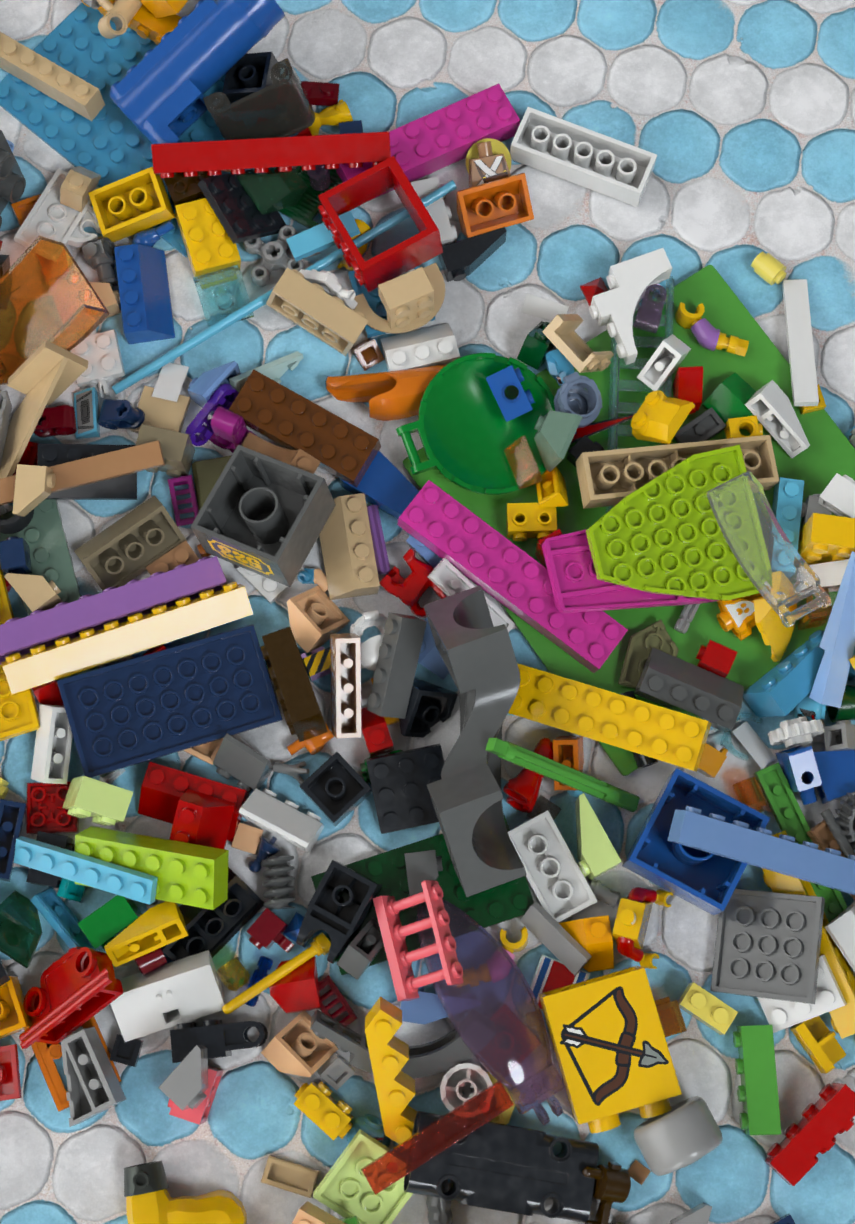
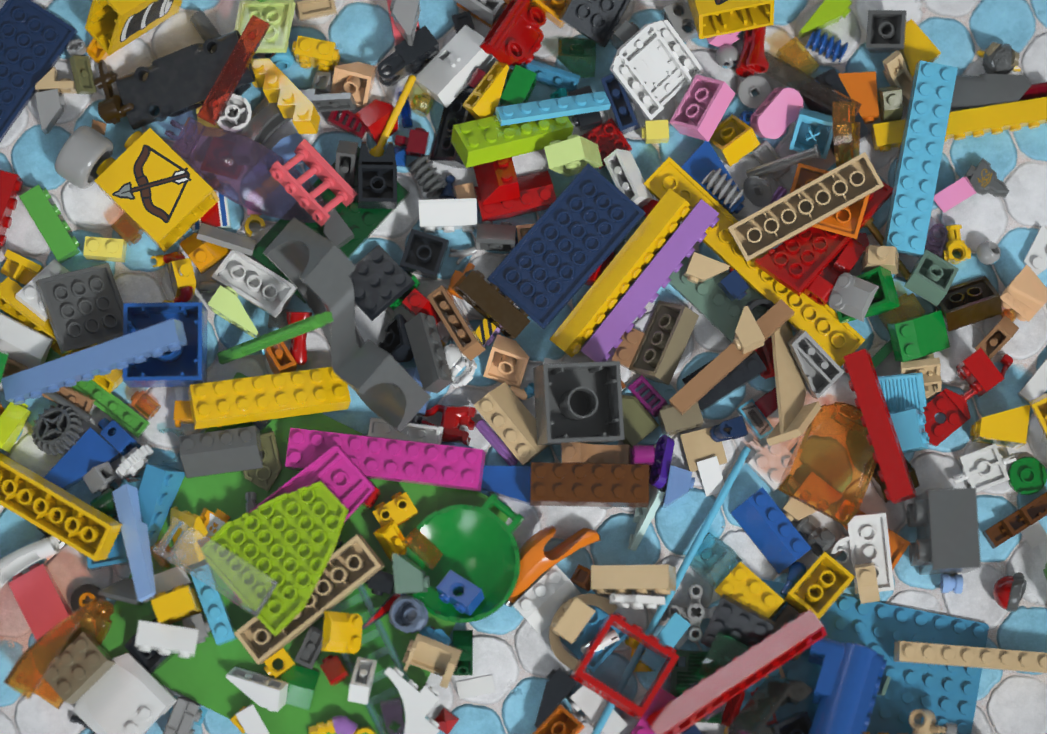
camera: 145 degrees right, 5 degrees up
red brick [696,640,738,678] -> none
white sticker [732,721,776,769] -> none

